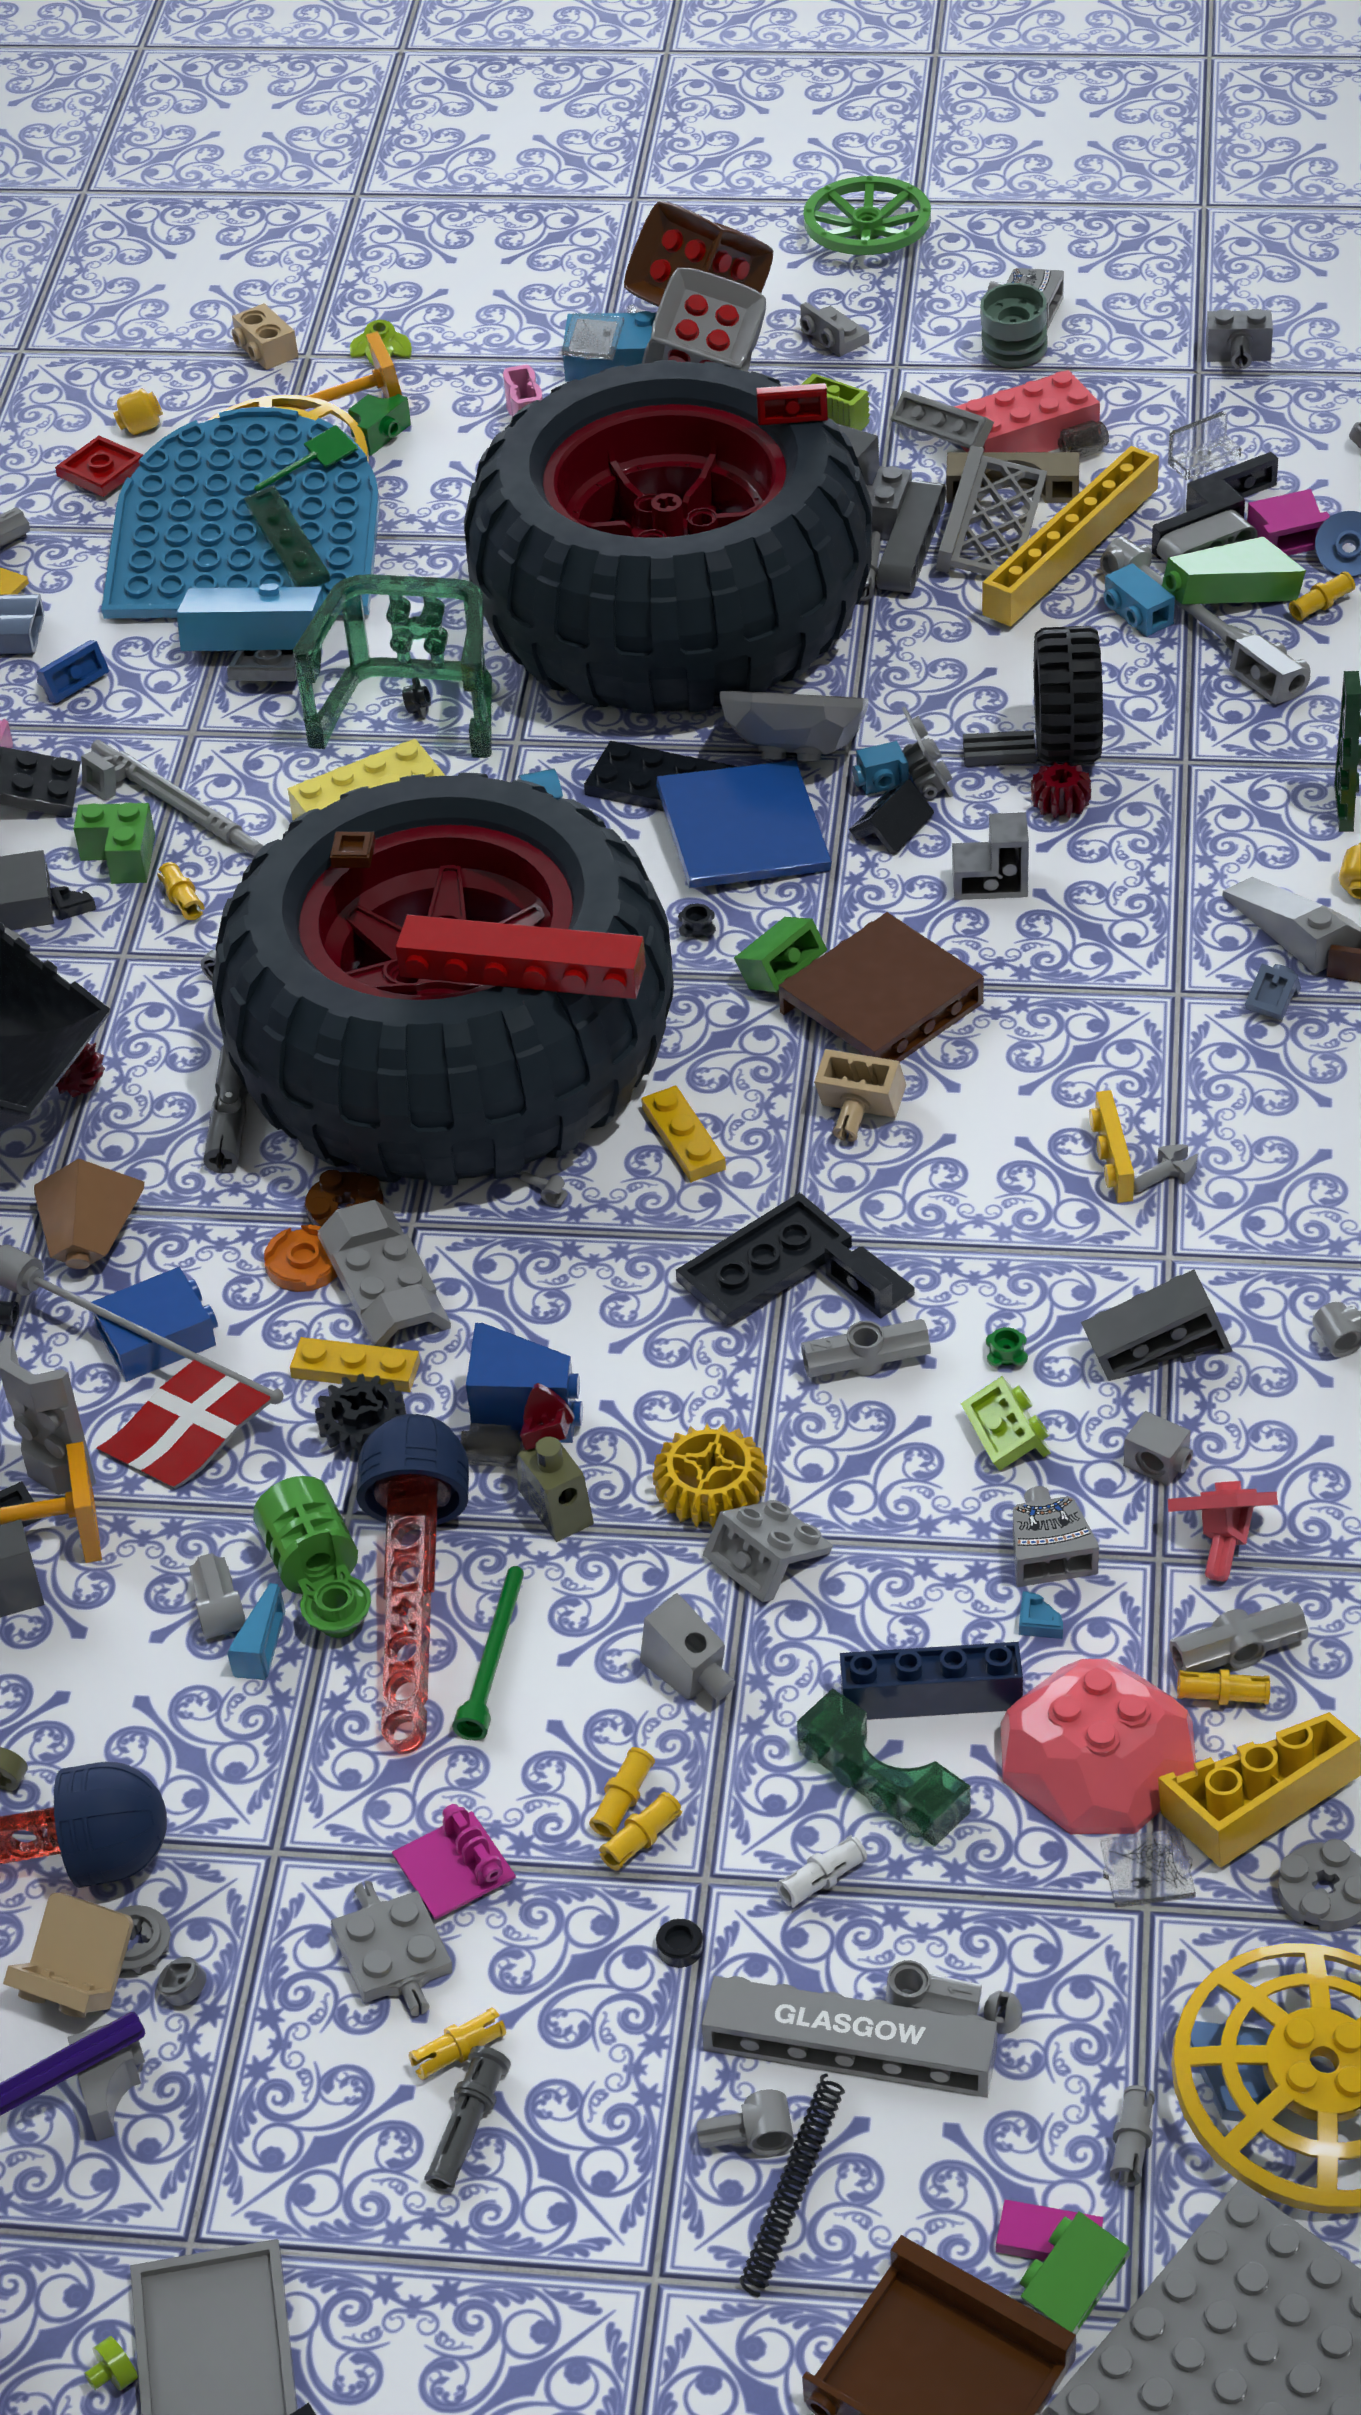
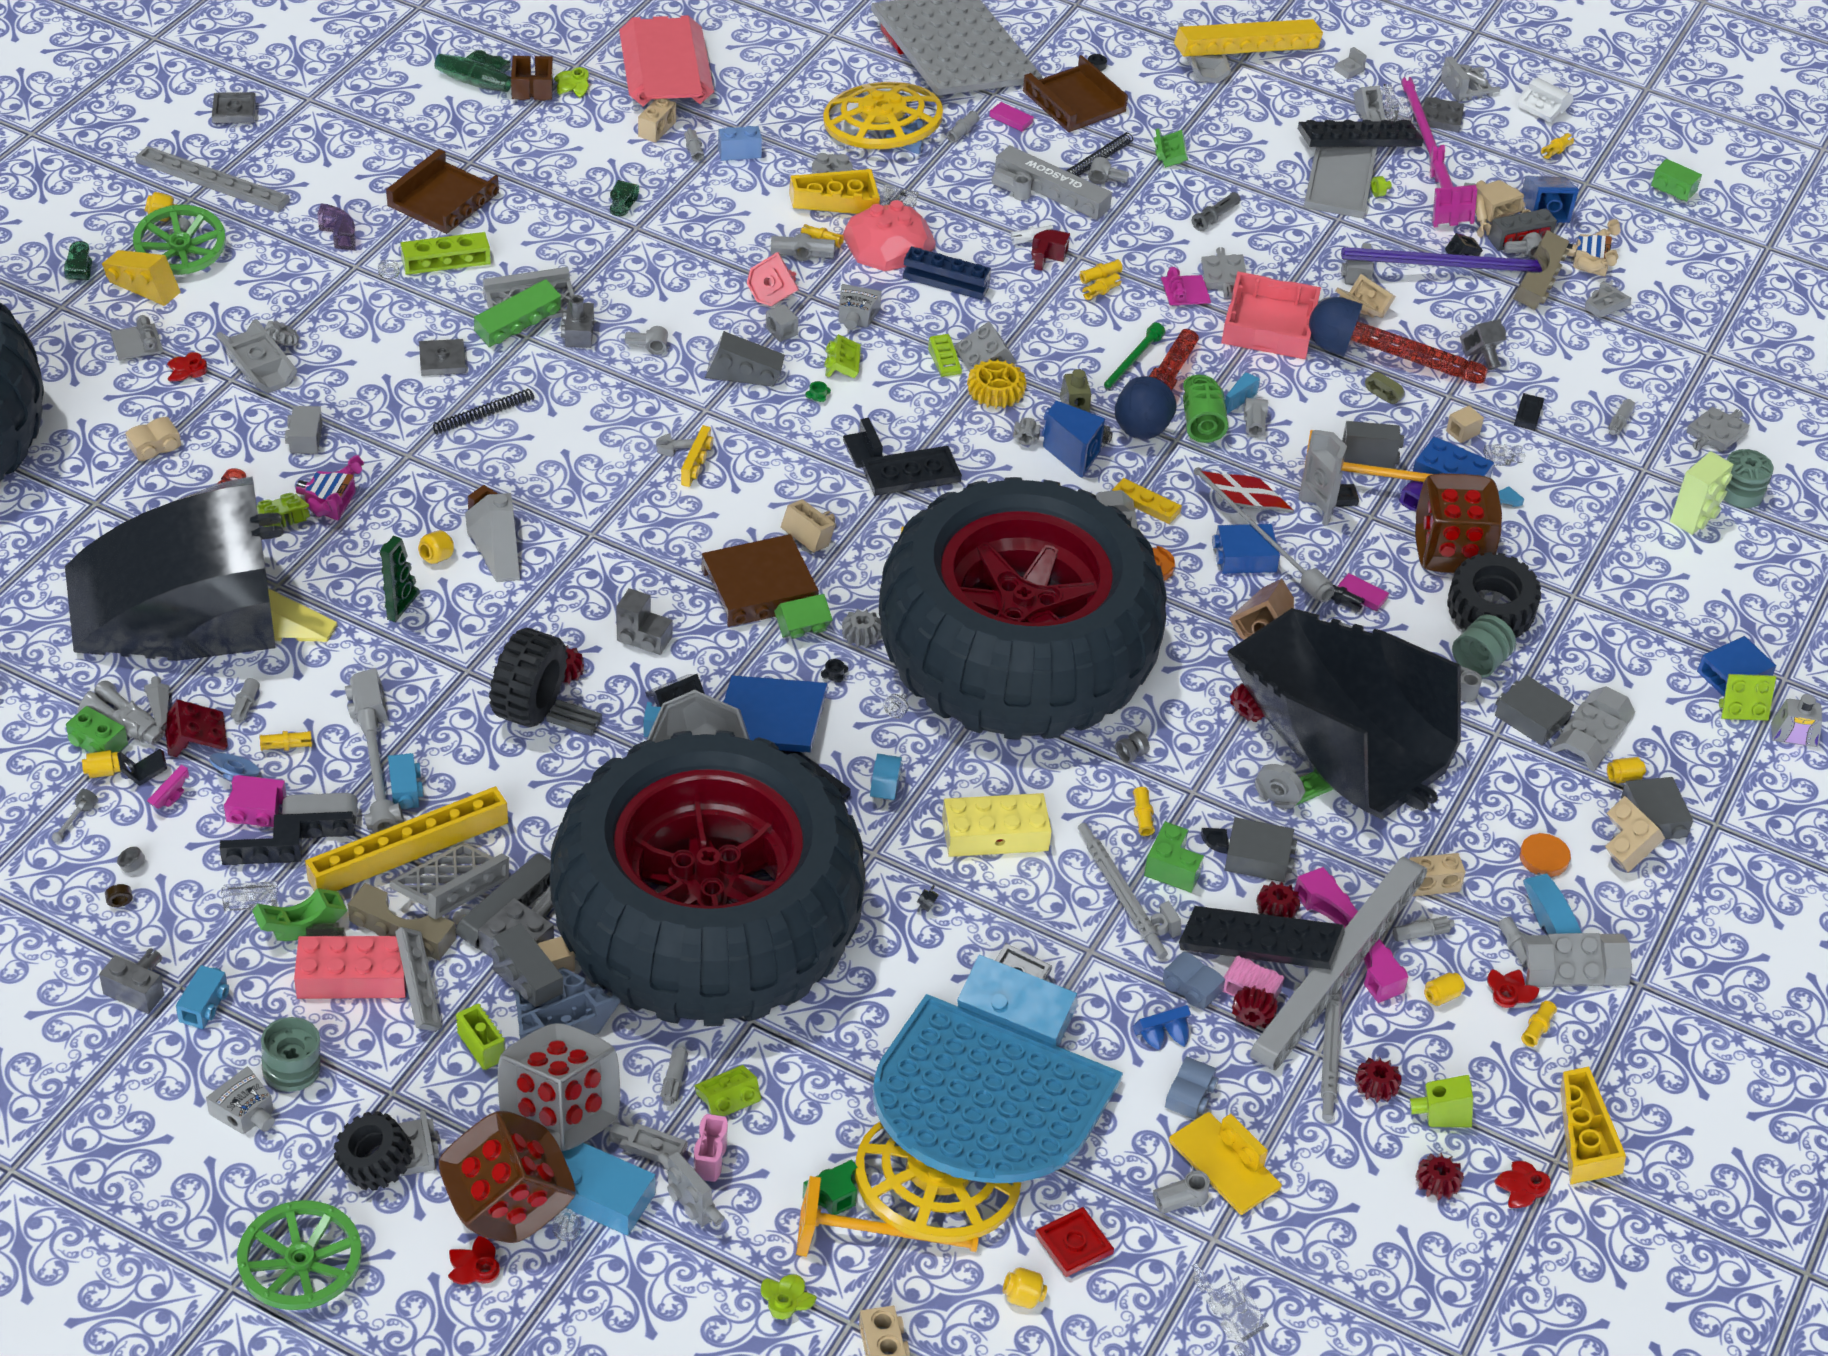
camera: 165 degrees left, 0 degrees up
flat silver tile [157,1957,206,2006] -> none
dark grey piece [203,1045,248,1173] -> none
clear green tile [244,485,330,587] -> none
green piece [254,425,359,492] -> none
clear green windscreen [293,574,493,758] -> none
black gear [315,1374,407,1455] -> none
reddish brown tile [330,832,376,868] -> none
red brick [396,915,646,999] -> none
yellow pin [408,2007,506,2080] -> none
dark red tile [520,1383,574,1450] -> none
clear piece [561,313,624,360] -> none
light grey torso [640,1593,735,1701] -> none
black tile [656,1919,703,1968] -> none
red brick [756,383,828,425] -> none
clear green arch [797,1688,971,1847] -> none
light grey piece [801,1319,931,1378] -> none
light grey hinge [902,707,954,799] -> none
light grey hinge [984,1991,1022,2034] -> none
dark azure tile [1019,1591,1063,1639] -> none
bright green brick [1019,2211,1131,2334] -> none
bright green slope [1162,537,1306,604] -> none
sand blue bracket [1245,964,1301,1021] -> none
none -> dark brown tile [104,884,133,907]
none -> dark azure brick [176,965,229,1029]
none -> bright green arch [252,888,347,941]
none -> black tyre [334,1111,413,1191]
none -> light grey plate [658,1151,725,1227]
none -> light grey gear [842,608,881,648]
none -> lime slope [928,334,962,377]
none -> light grey gear [1013,417,1041,445]
none -> dark red brick [1031,230,1070,271]
none -> bright green bracket [1154,128,1188,168]
none -> sand blue brick [1163,952,1225,1009]
none -> coral tile [1221,271,1321,360]

